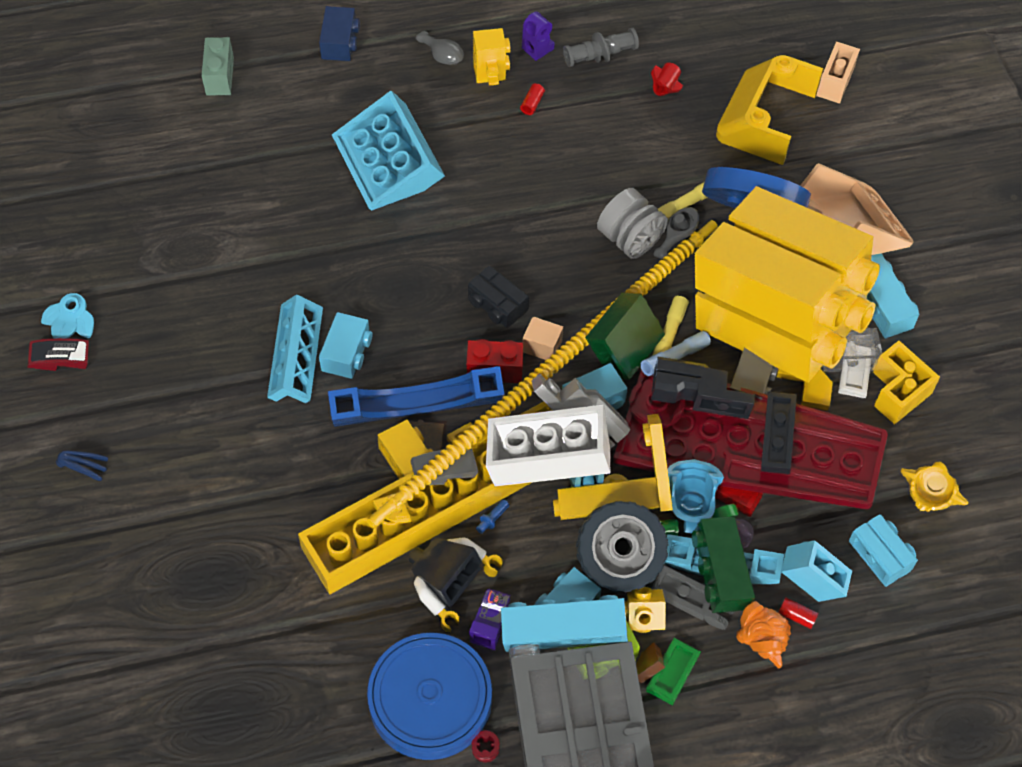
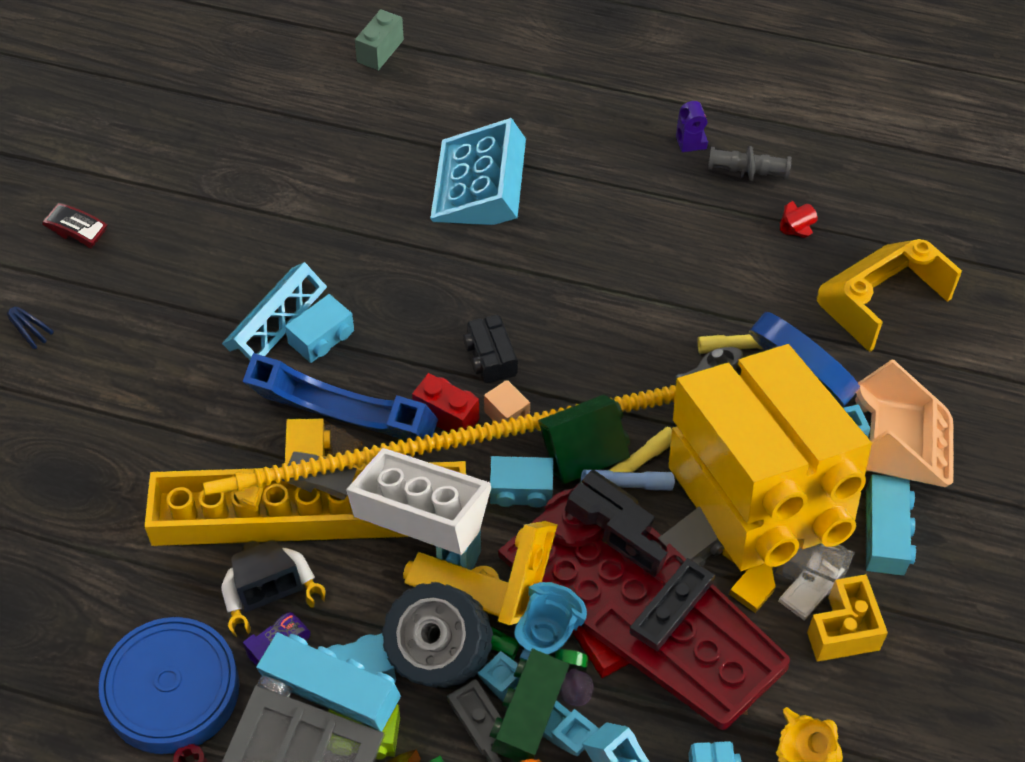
camera: 30 degrees right, 5 degrees down
medium azure plate [41,293,94,339] -> none
dark blue brick [319,6,360,61] -> none
dark grey piece [416,31,464,65] -> none
yellow brick [473,28,510,86] -> none
blue piece [476,500,509,534] -> none
red piece [520,83,545,115] -> none
light grey plate [531,374,630,449] -> none
light grey wheel [597,188,668,259] -> none
yellow brick [624,587,665,633] -> none
light nougat brick [816,42,860,103] -> none

